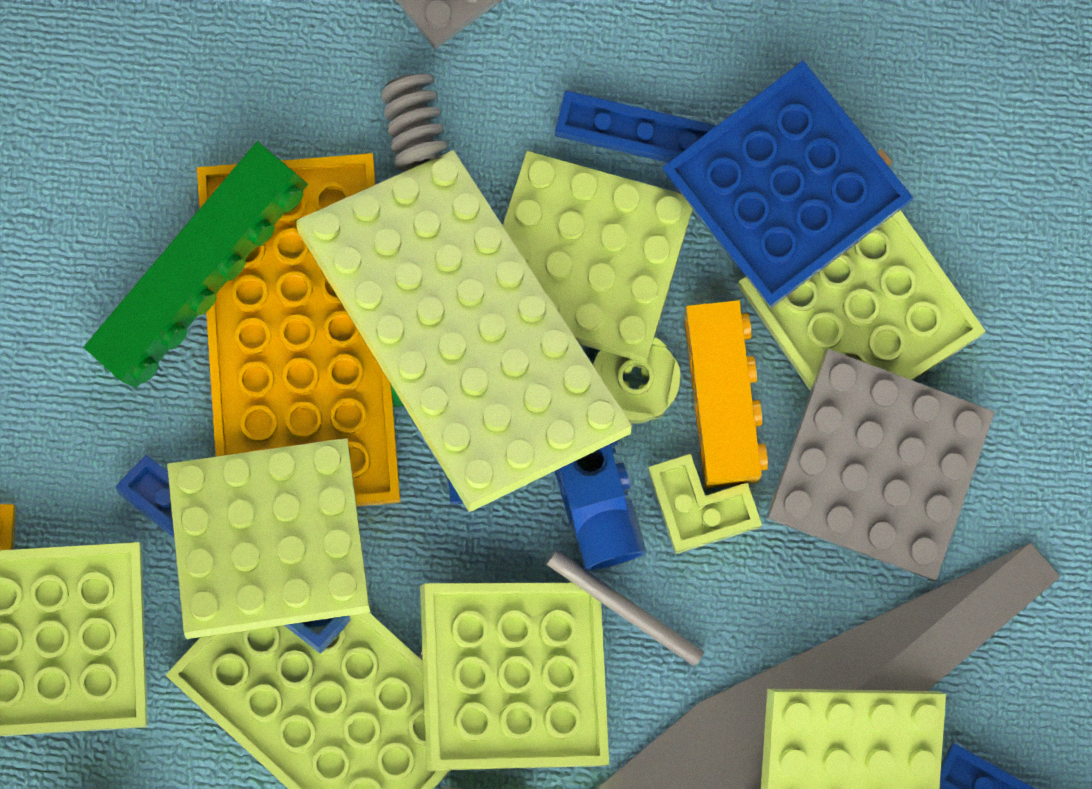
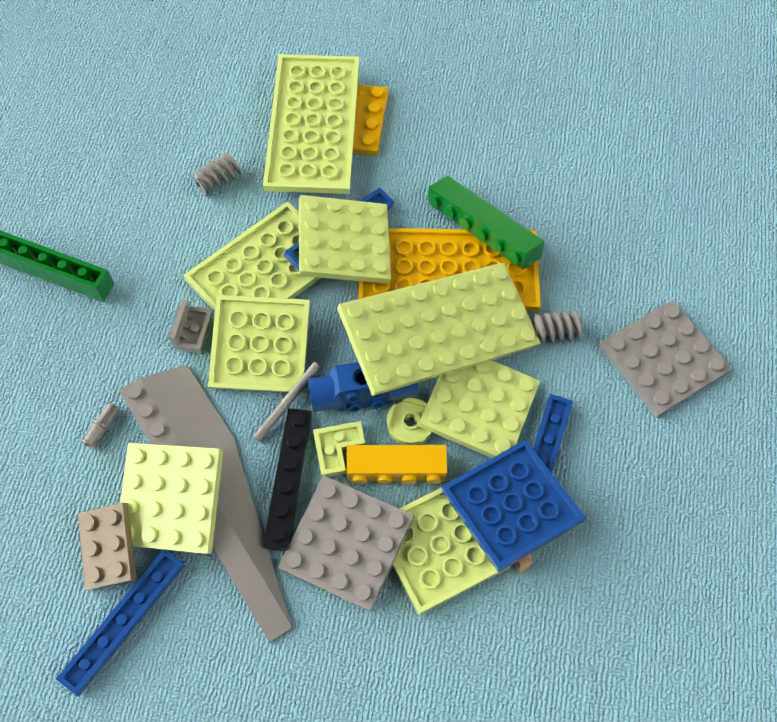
camera: 100 degrees right, 15 degrees down
none -> black plate [262,408,312,551]

